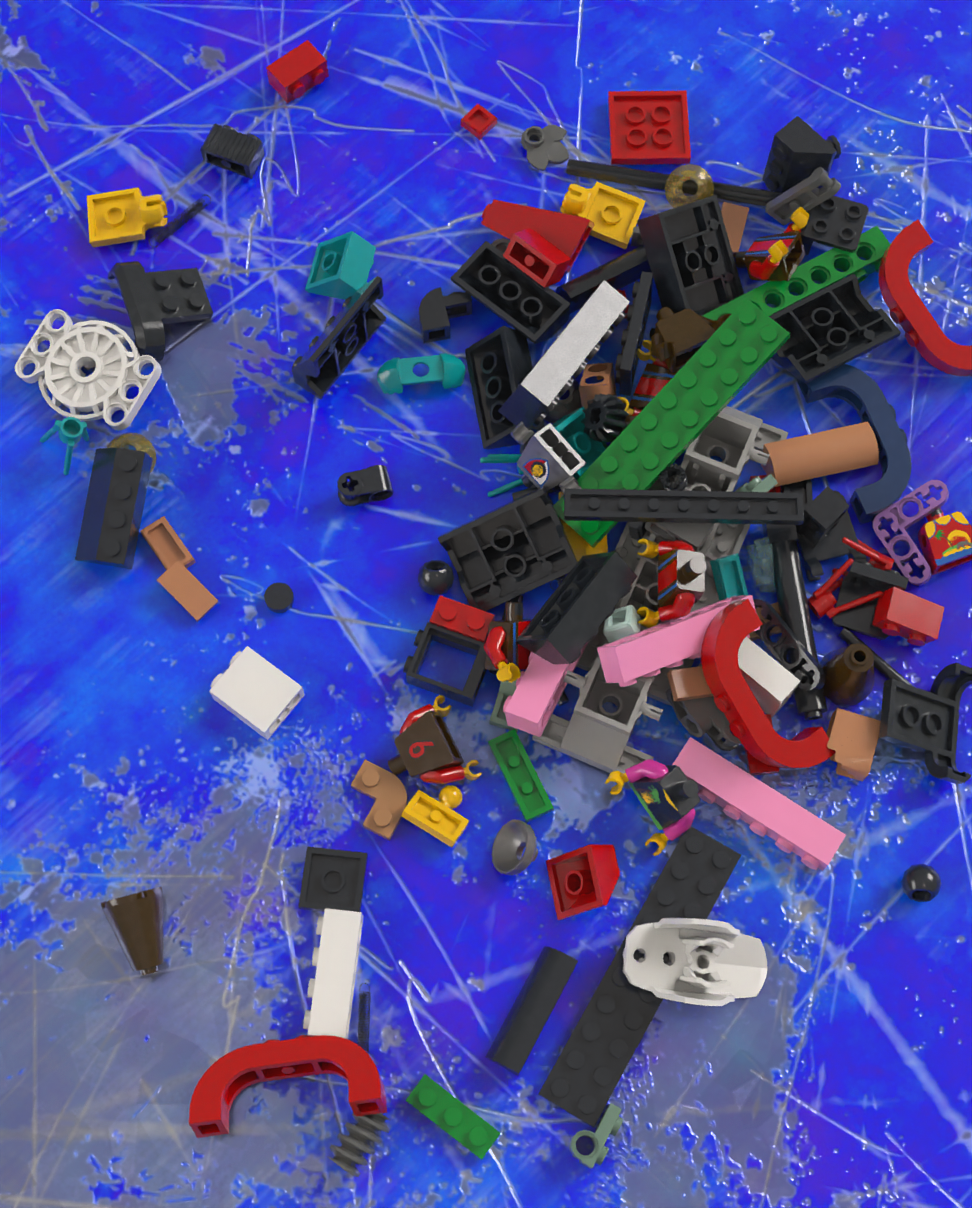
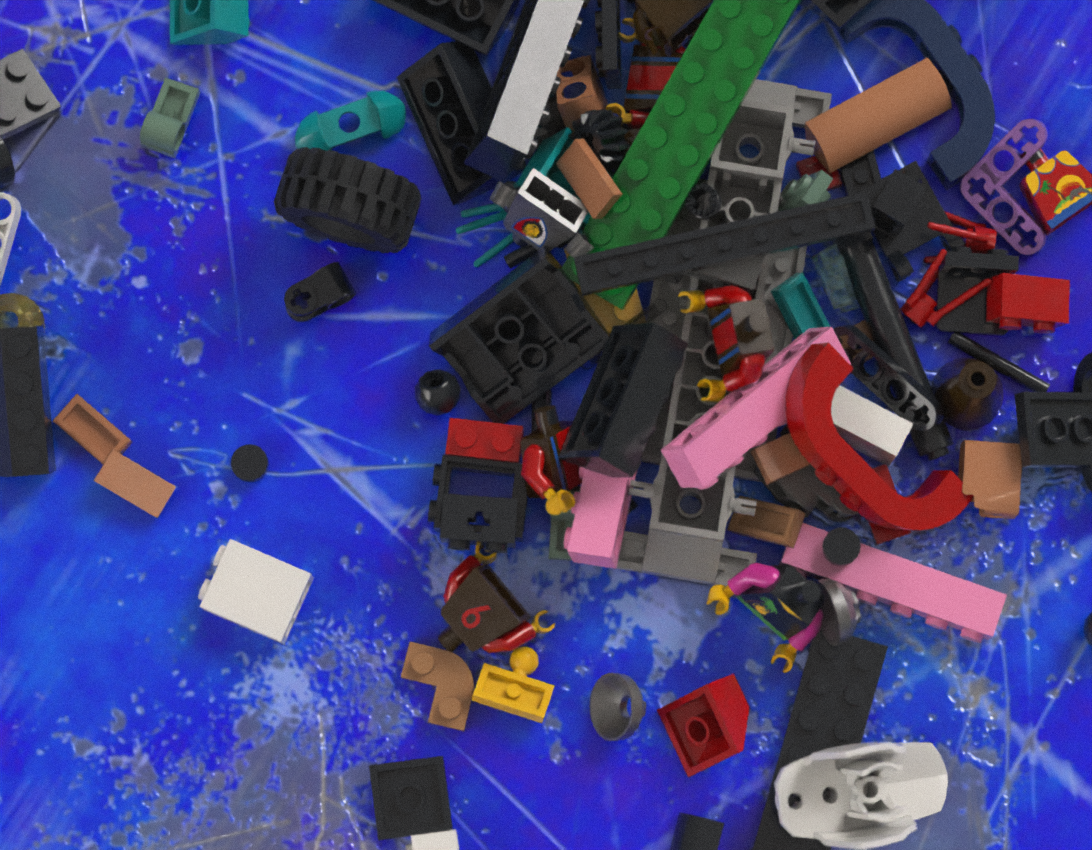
camera: 10 degrees left, 10 degrees up
black piece [292,276,386,399] -> none
black brick [419,287,472,343] -> none
green plate [488,729,554,823] -> none
light aqua slope [603,605,641,643] -> none
none -> sand green plate [140,77,201,158]
none -> black tyre [274,147,422,253]
none -> black brick [440,493,519,553]
none -> nougat tile [556,139,622,219]
none -> medium nougat tile [727,495,805,548]
none -> flat silver piece [814,578,861,646]
none -> black tile [822,527,861,566]

